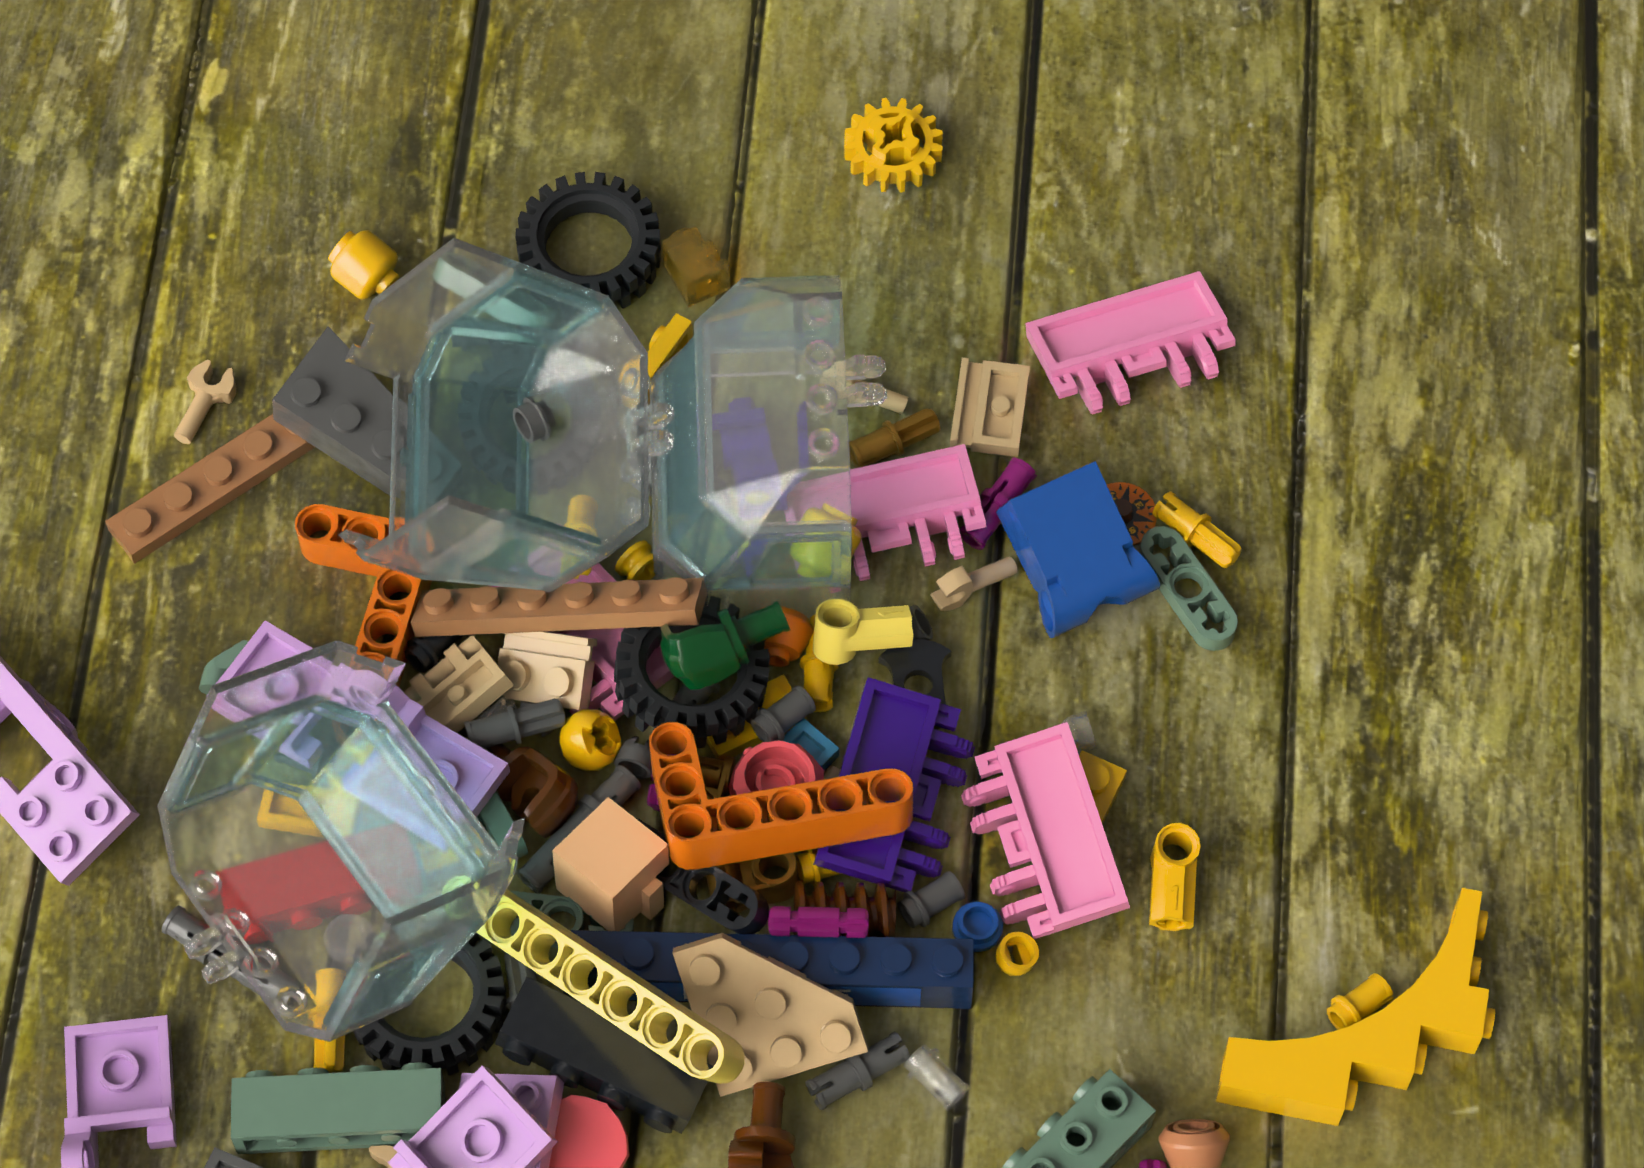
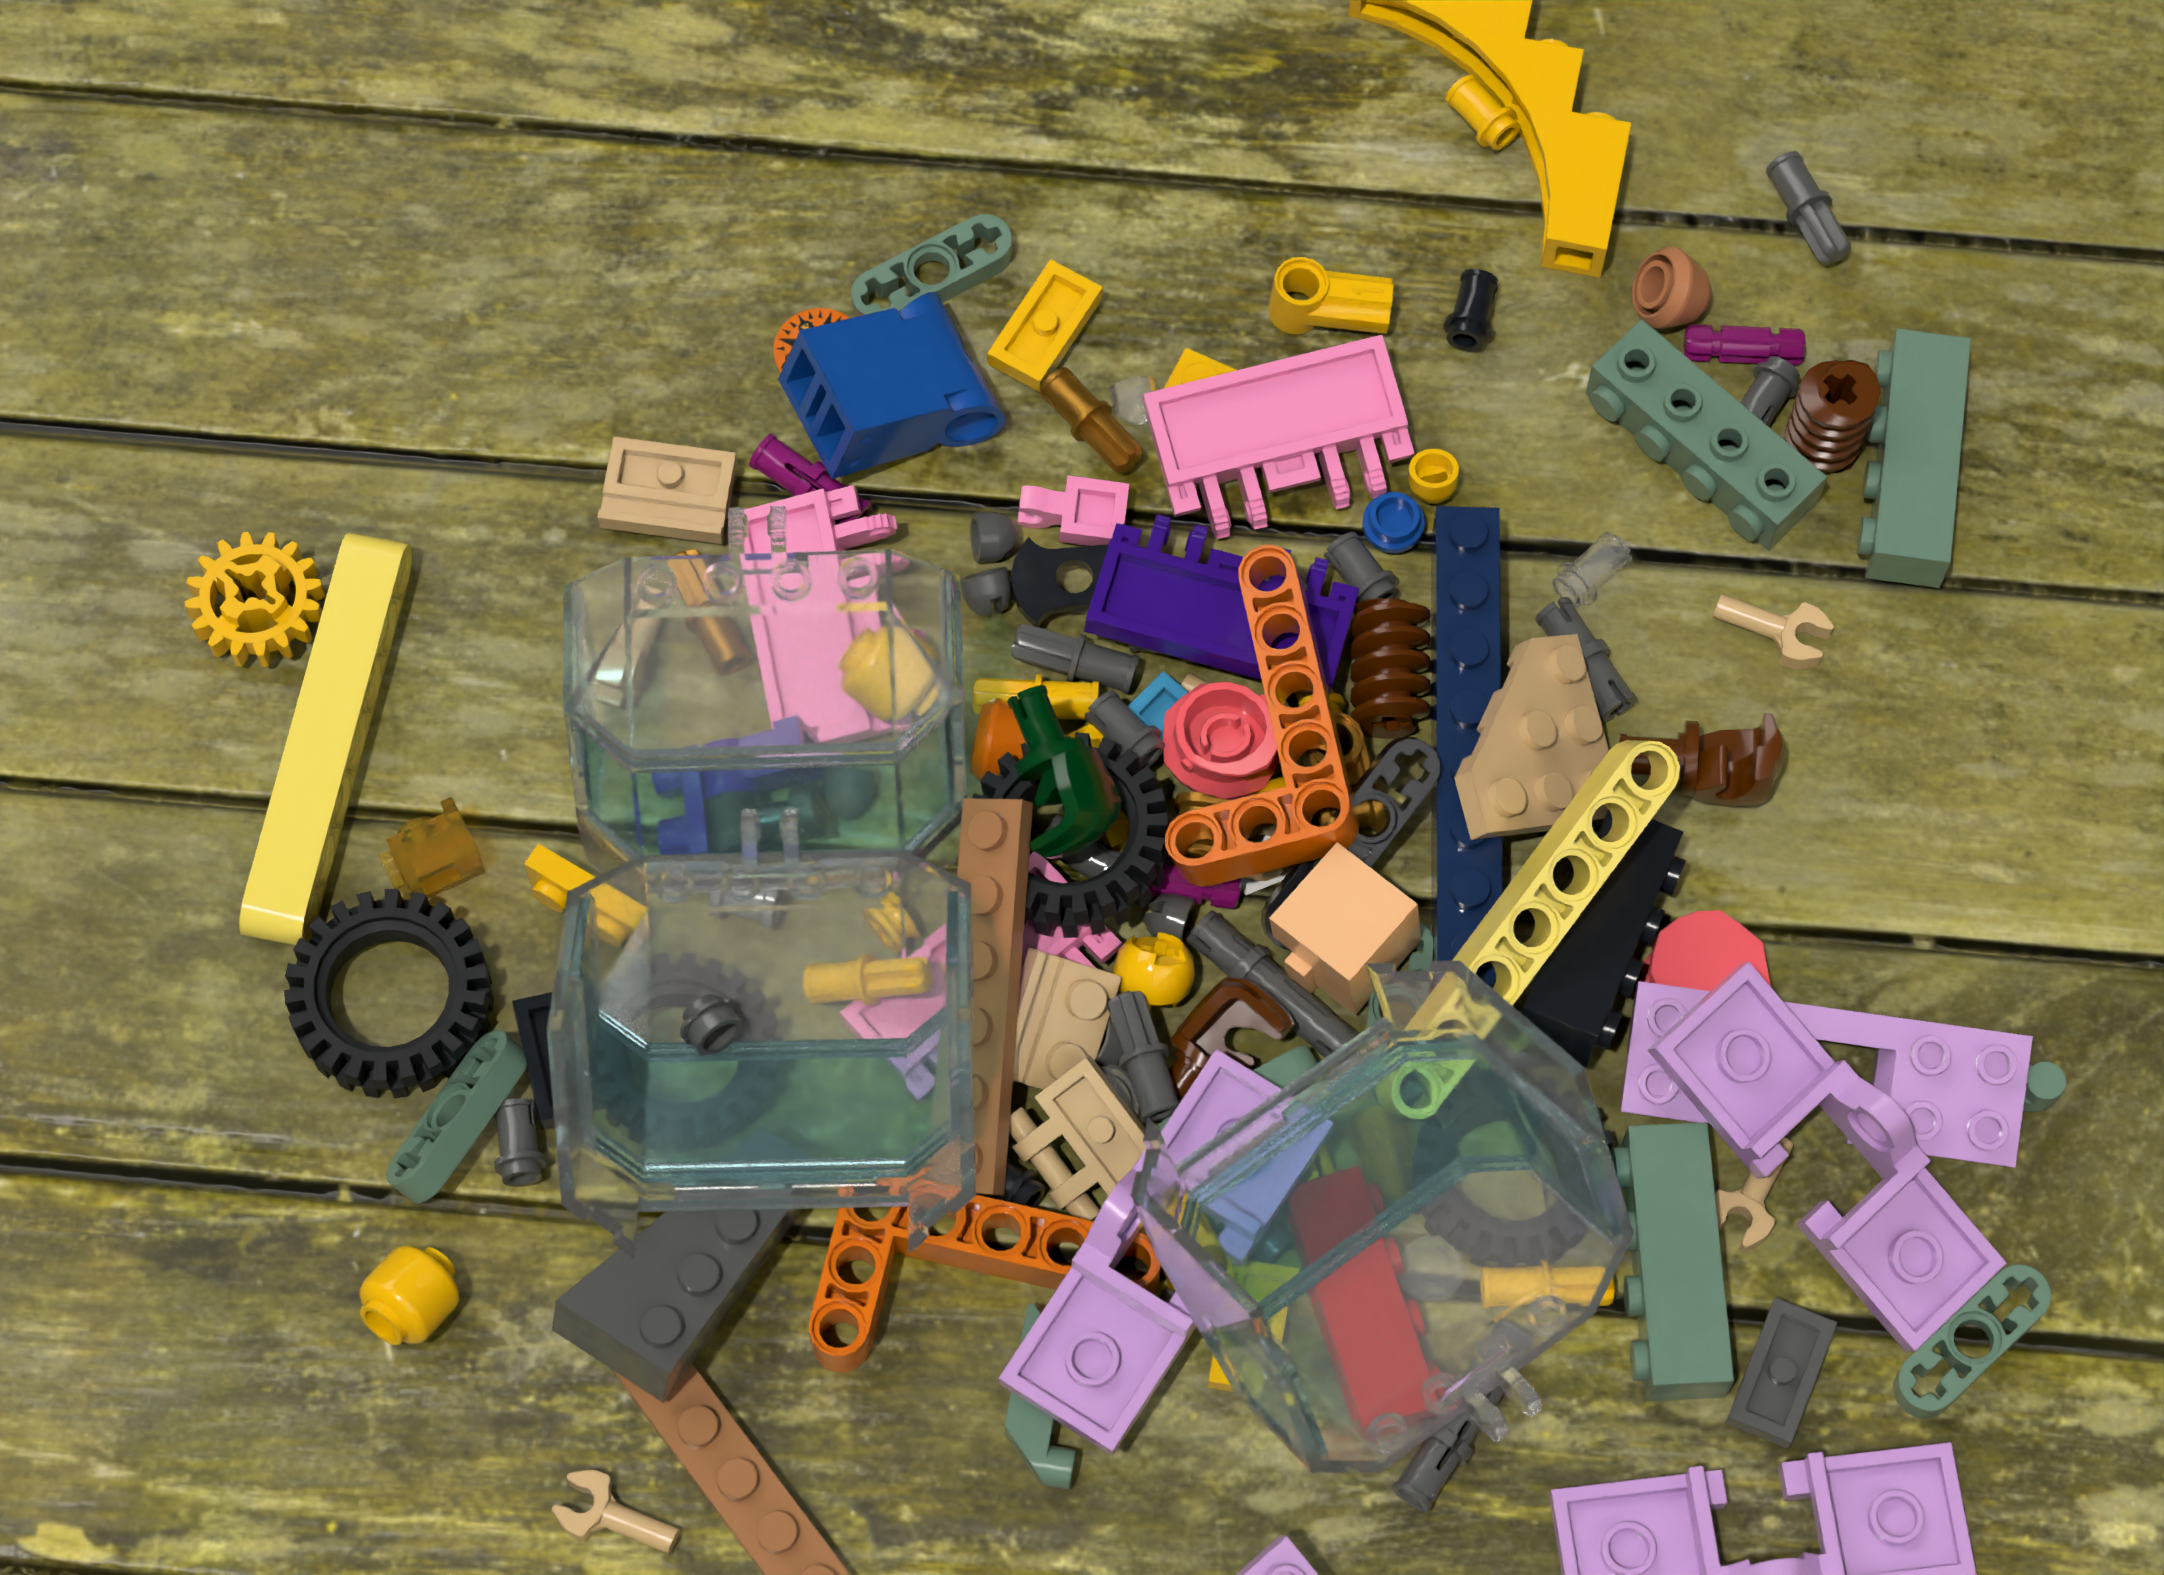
camera: 90 degrees left, 5 degrees up
magenta axle [768,906,869,938] -> none
light yellow piece [813,599,913,665] -> none
tan bar [930,556,1017,611] -> none
bright pink hinge [1025,271,1236,415] -> none
yellow axle [1152,491,1242,568] -> none
none -> light yellow beam [239,533,412,946]
none -> dark grey hinge [970,512,1018,562]
none -> yellow plate [987,259,1103,392]
none -> dark grey axle [1011,624,1139,694]
none -> bright pink plate [1017,475,1129,546]
none -> pearl gold axle [1039,367,1143,473]
none -> black pin [1443,269,1499,351]

